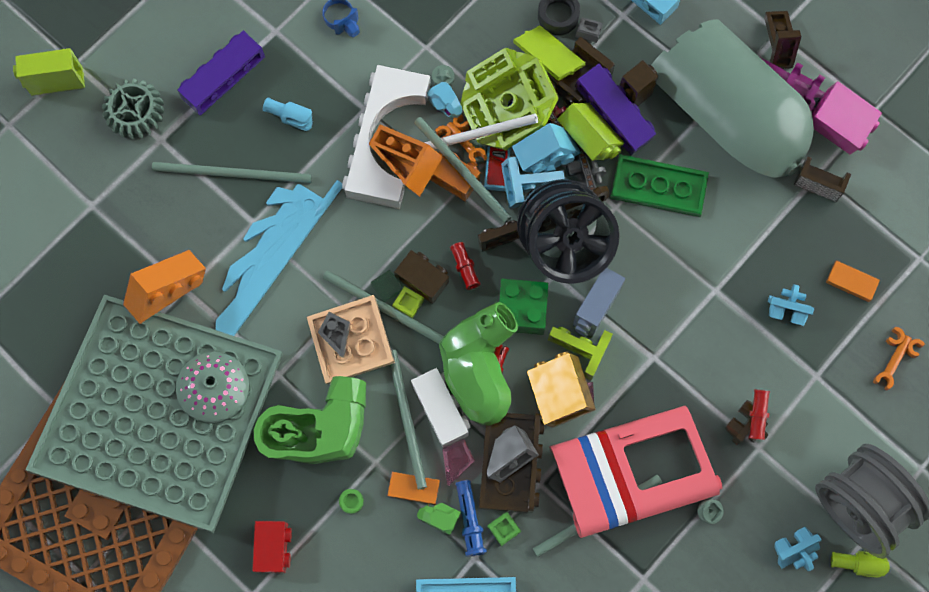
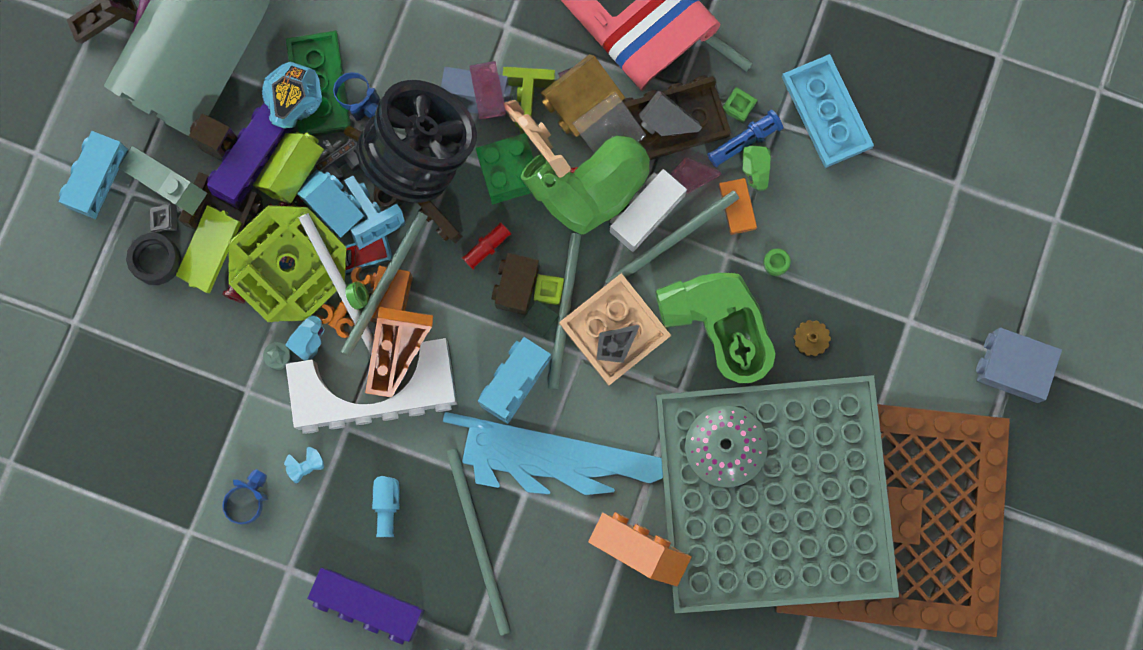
camera: 110 degrees left, 5 degrees up
red brick [253,521,292,573] -> none
none -> sand green slope [118,146,207,215]
none -> helmet [262,62,322,128]
none -> medium azure piece [284,447,324,483]
none -> blue piece [333,72,380,121]
none -> bright green tile [345,281,369,310]
none -> clear pink plate [469,61,506,119]
none -> medium azure wedge [478,337,551,424]
none -> light nougat plate [503,100,571,178]
none -> clear plate [573,92,646,154]
none -> pearl gold piece [793,320,831,356]

